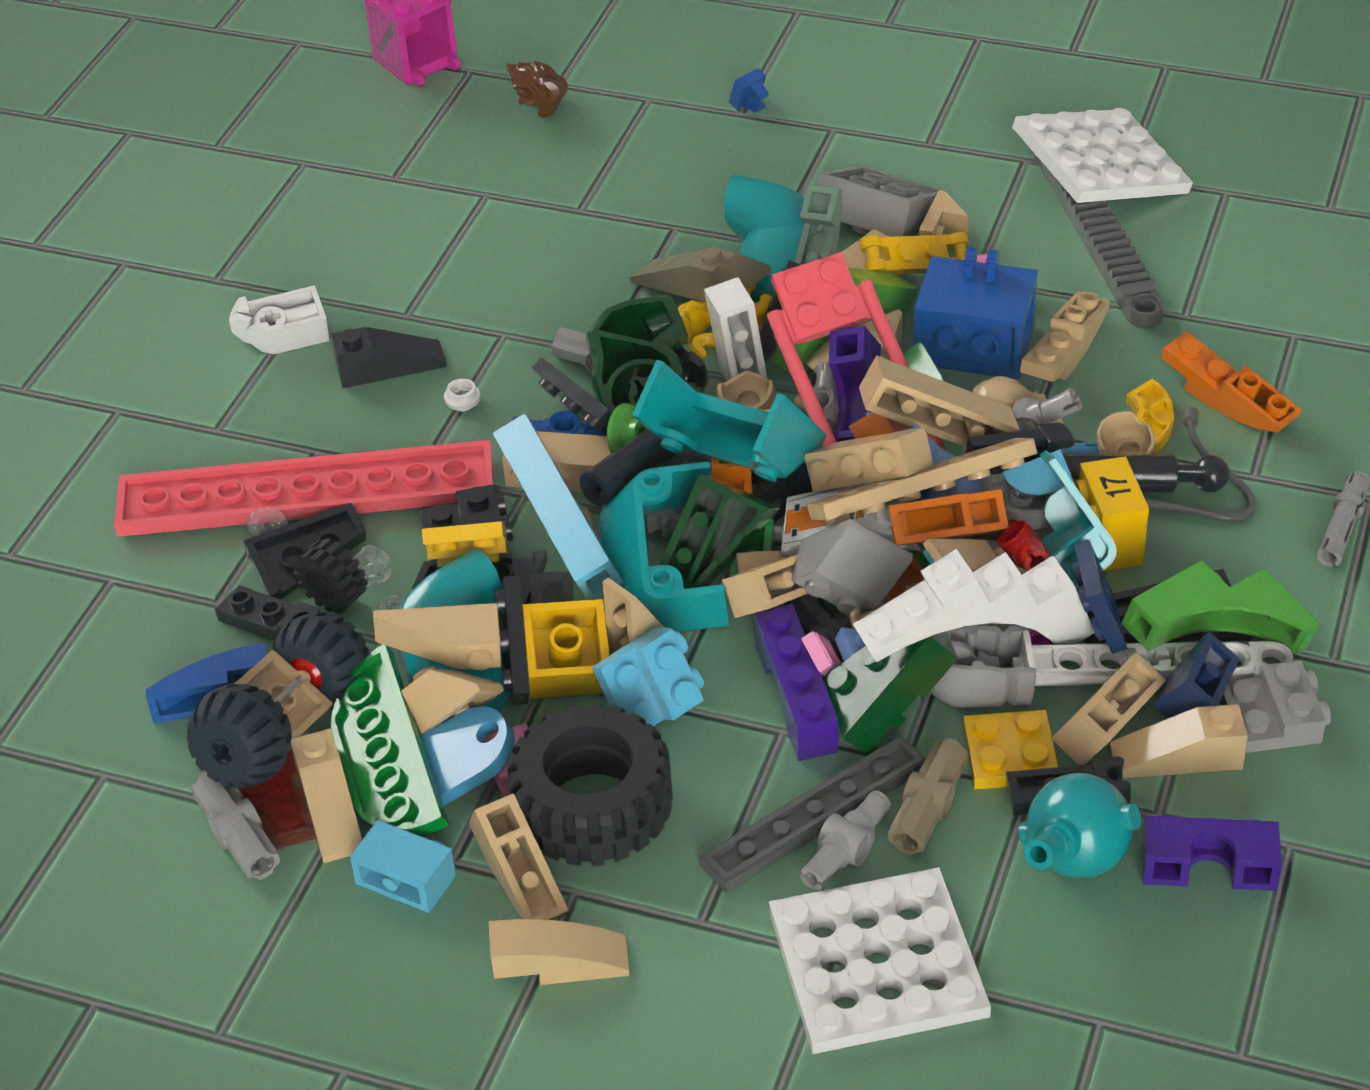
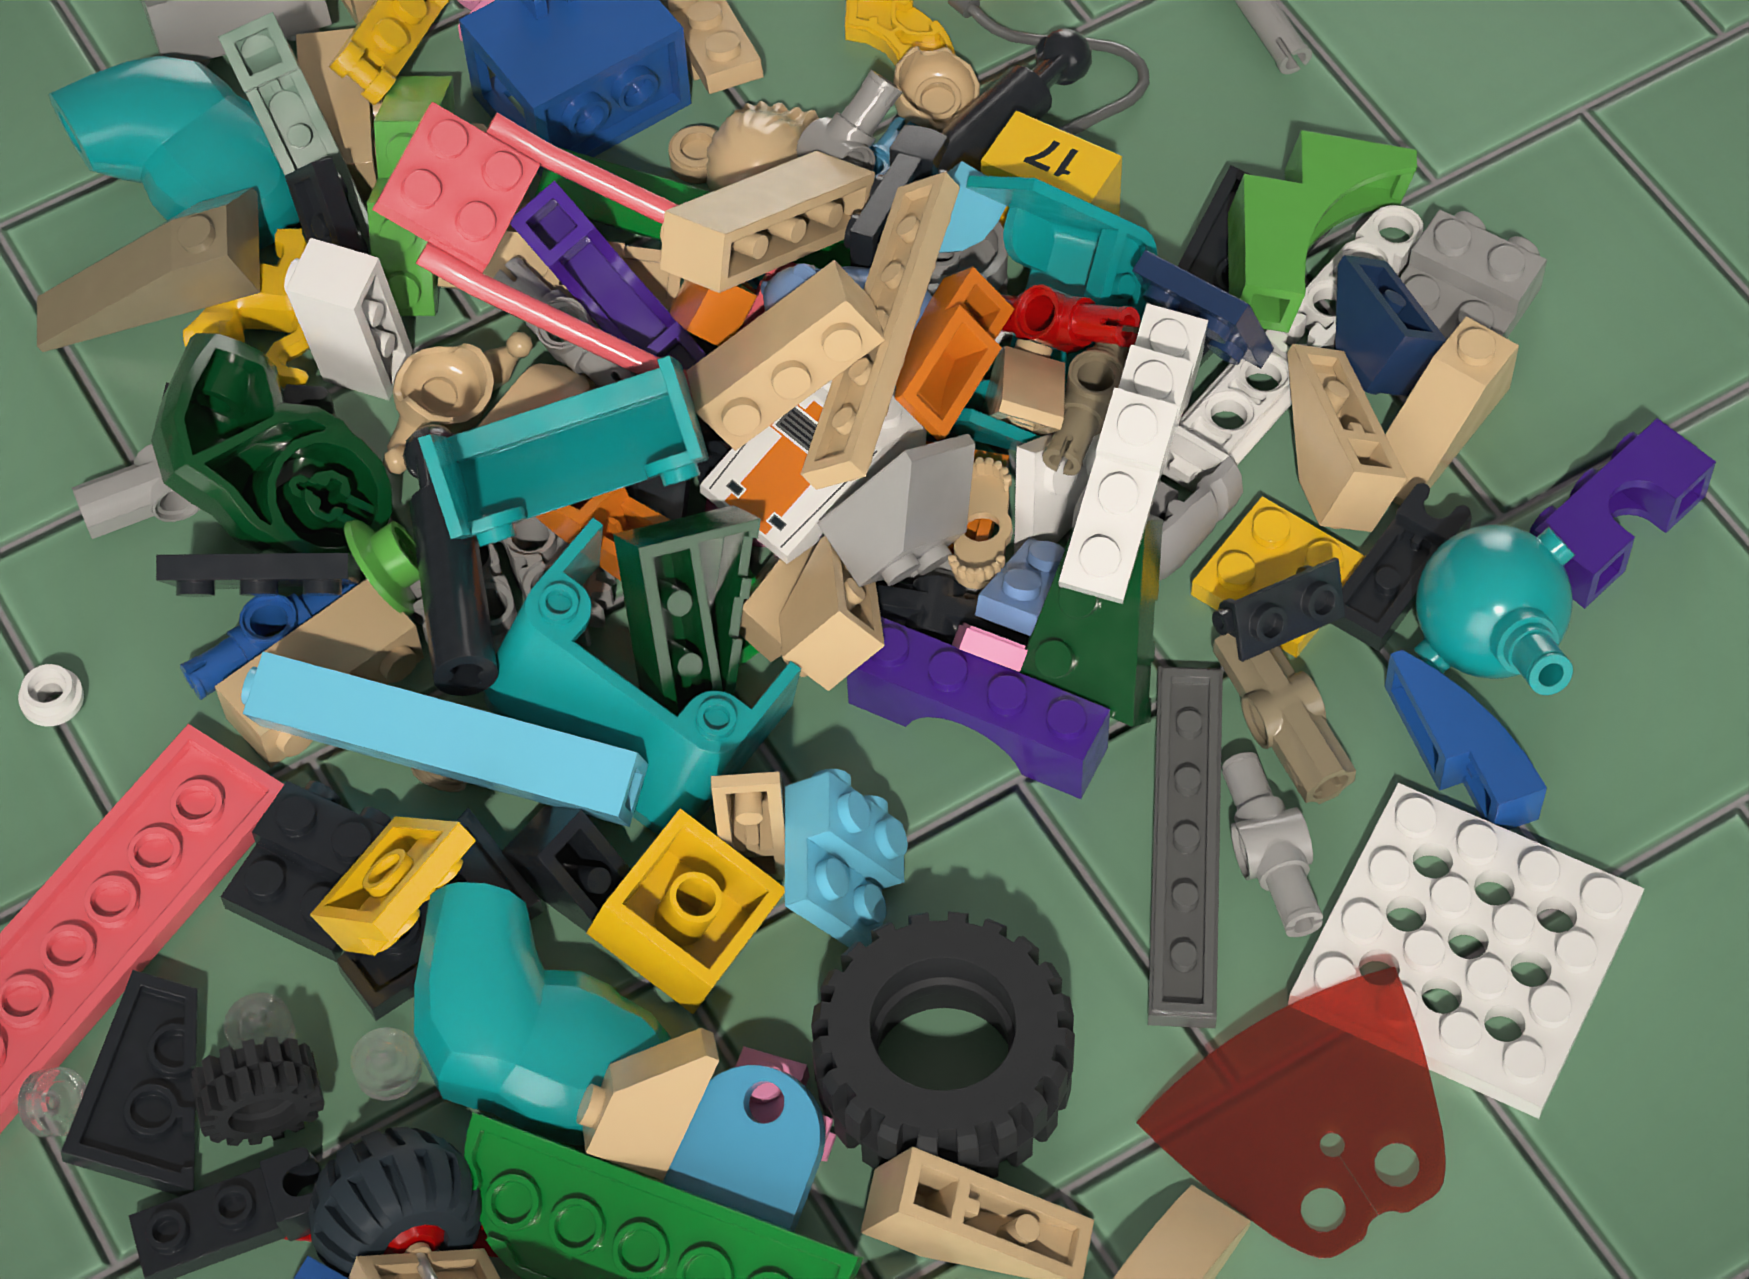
camera: 50 degrees left, 15 degrees up
tan slope [373,603,501,670] -> none
black wing [495,575,530,705] -> none
none -> clear red piece [1136,967,1446,1258]
none -> black hinge [1212,557,1345,662]
none -> blue slope [1384,650,1547,830]

